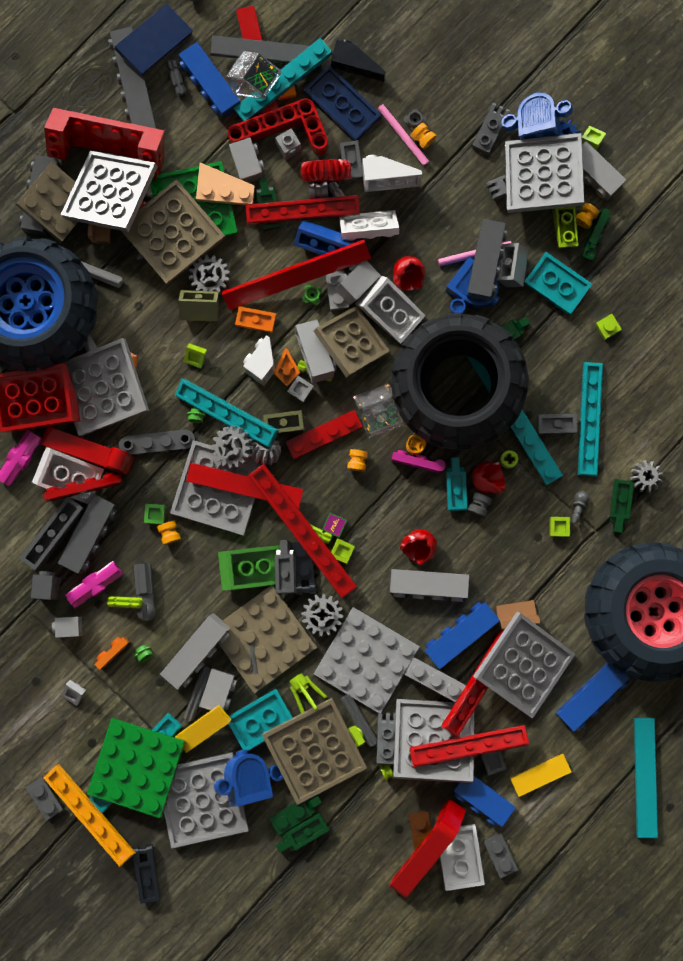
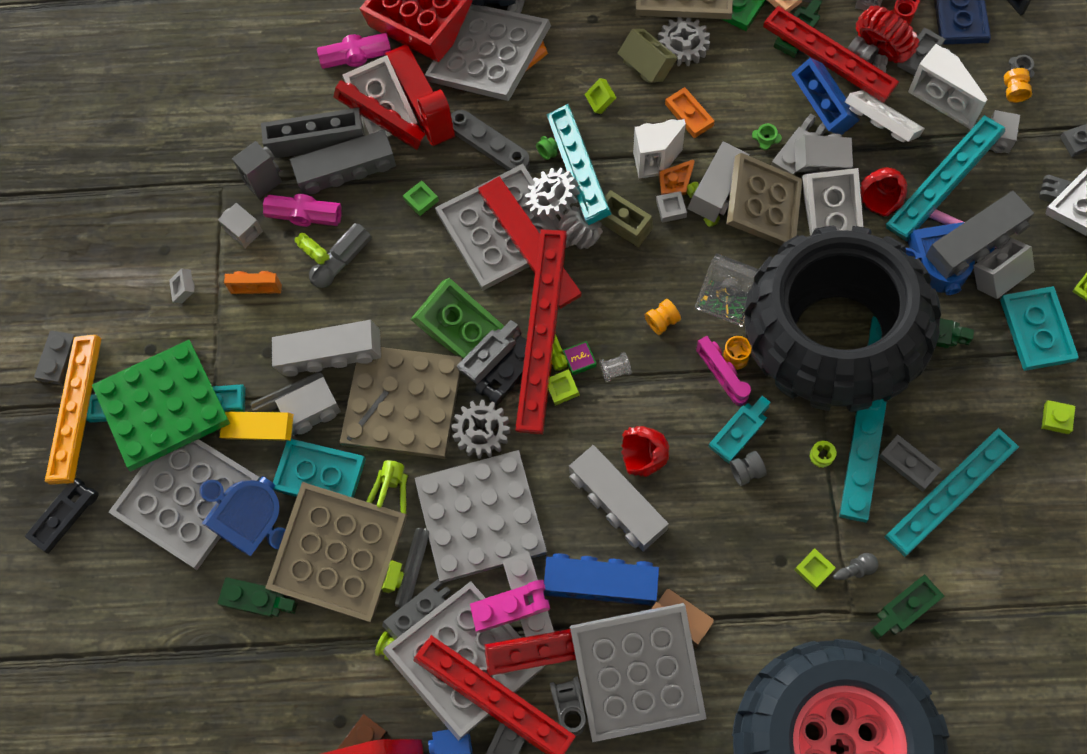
camera: 50 degrees right, 15 degrees down
bright green plate [134,645,153,663] -> none
light orange wheel [157,521,181,545] -> none
red tile [222,240,371,310] -> none
dark green hinge [276,812,329,853] -> none
red plate [286,410,363,459] -> none
bright pink bar [378,104,429,166] -> none
red hair [472,461,506,494] -> none
light grey gear [630,460,663,493] -> none
none -> dark pink plate [470,580,550,633]
none -> dark grey piece [550,676,586,736]
none -> clear bush [599,352,632,382]
none -> teal tile [886,115,1006,241]
none -> light grey brick [990,110,1020,153]

